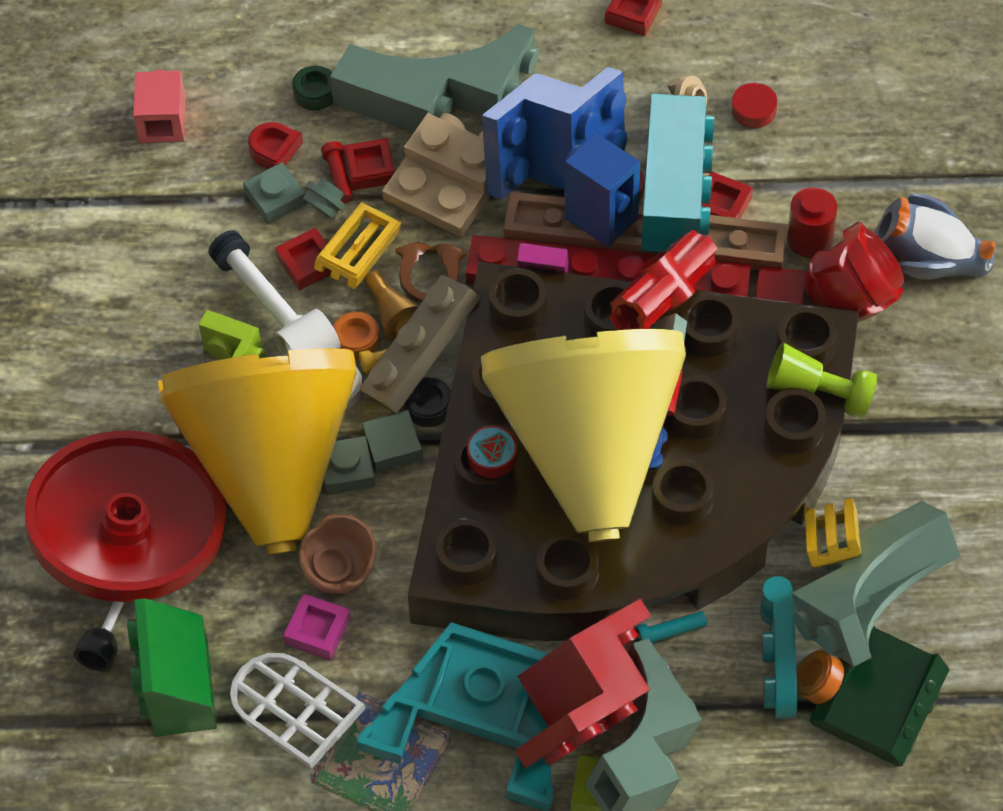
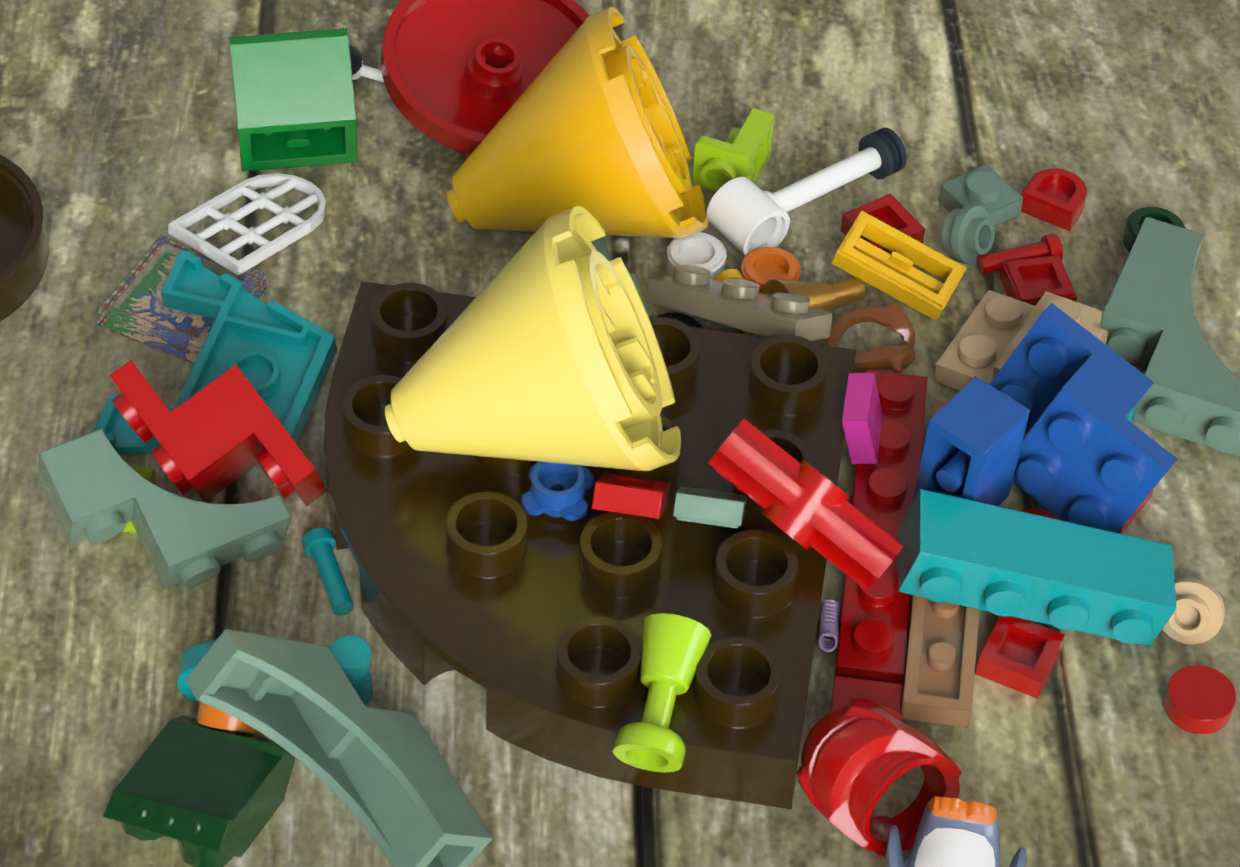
camera: 85 degrees right, 10 degrees down
coral brick [133,70,186,143] -> none
dark pink tile [283,593,351,660] -> none
nougat hair [298,514,377,594] -> none
red brick [787,187,838,258] -> none
yellow tile [805,498,861,568] -> none

